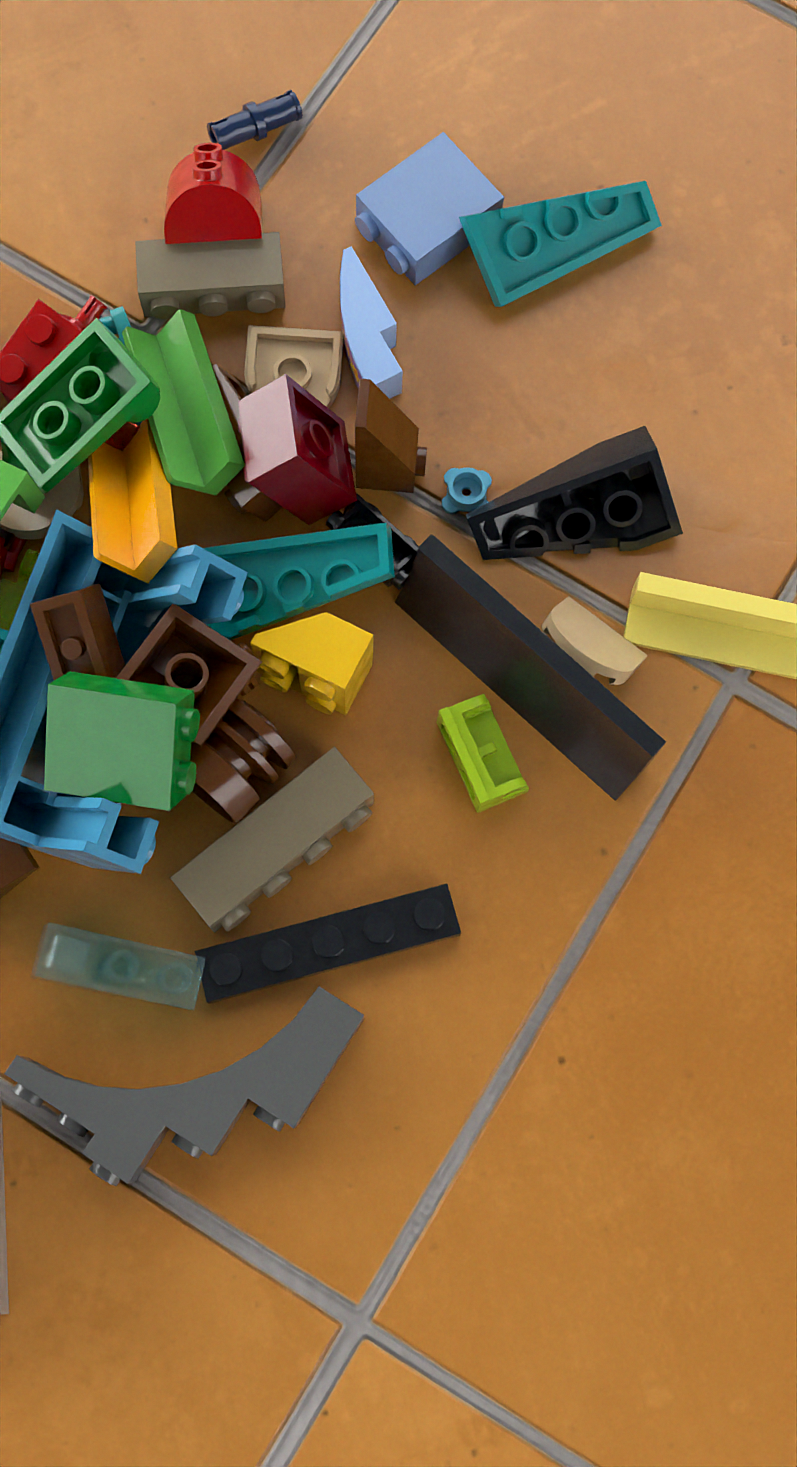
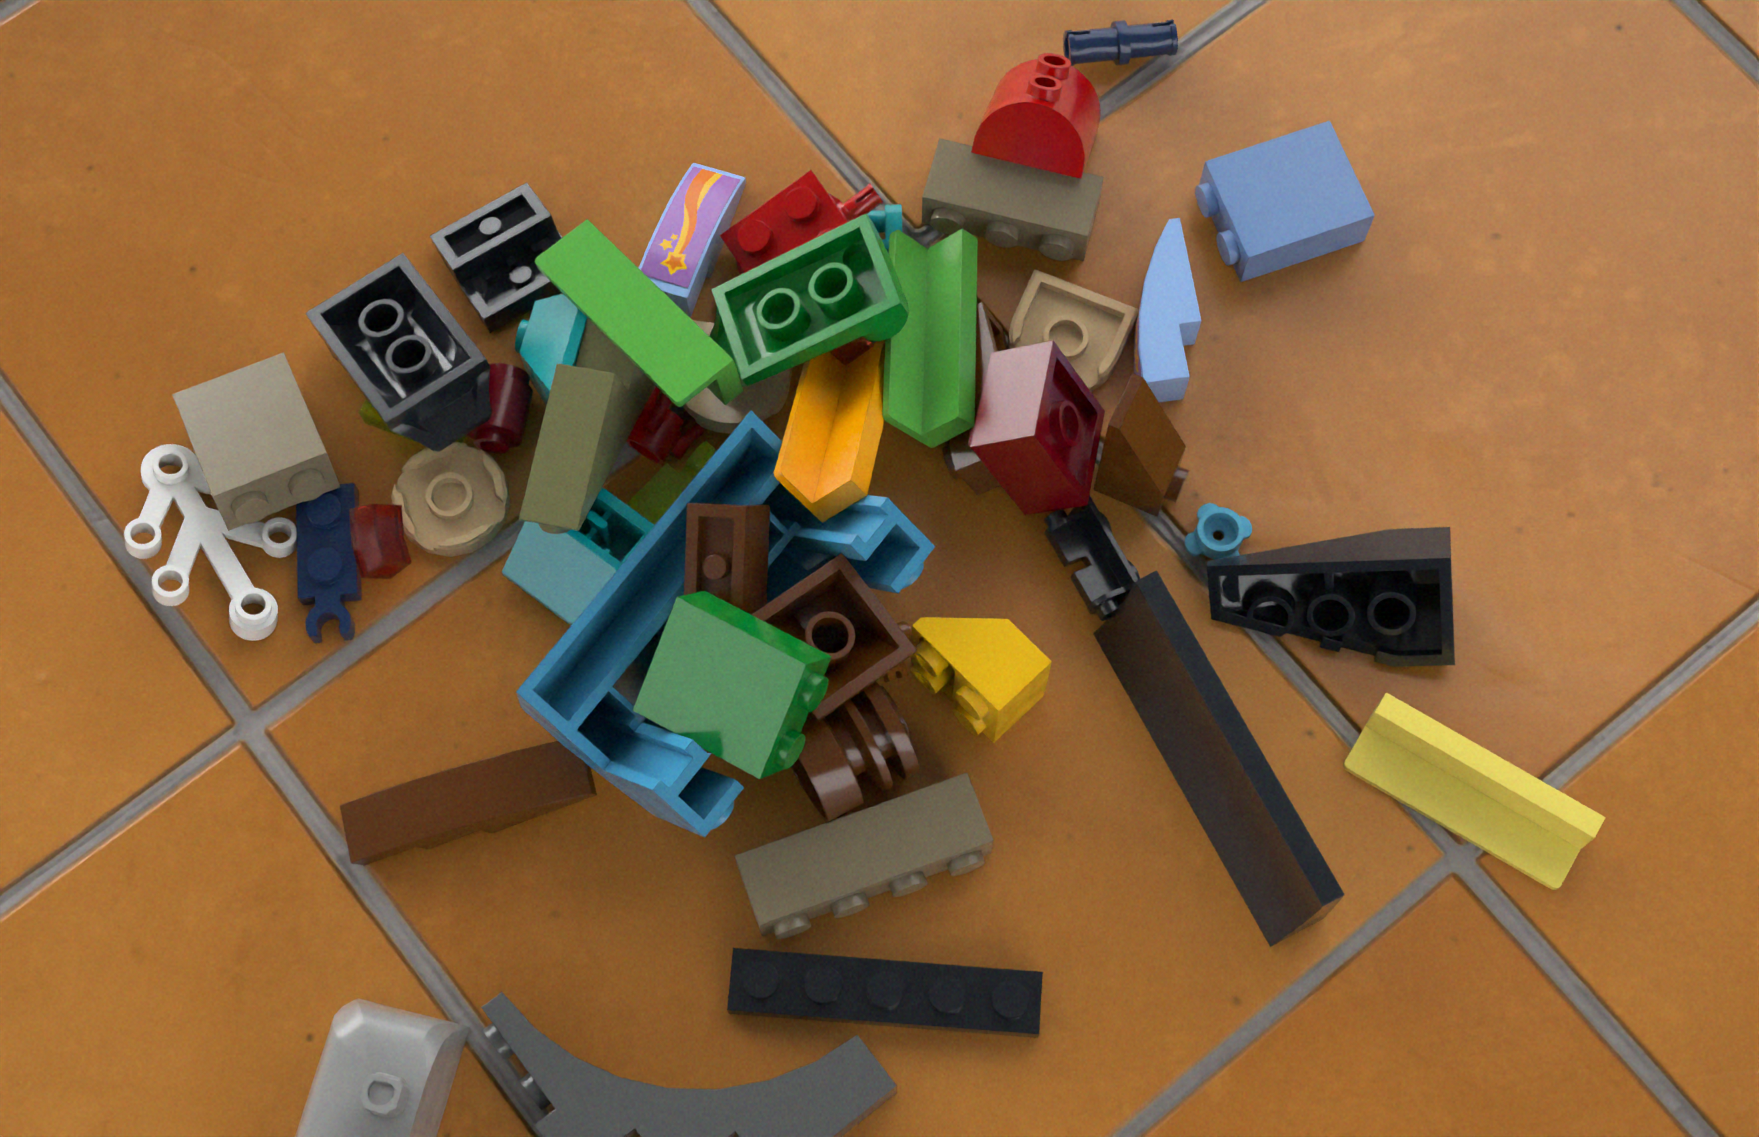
camera: 25 degrees right, 5 degrees down
clear light blue slope [30,922,206,1010] -> none
teal wing [203,523,395,641] -> none
lime hinge [436,694,529,813] -> none
teal wing [459,181,662,307] -> none
tan tile [542,596,648,685] -> none

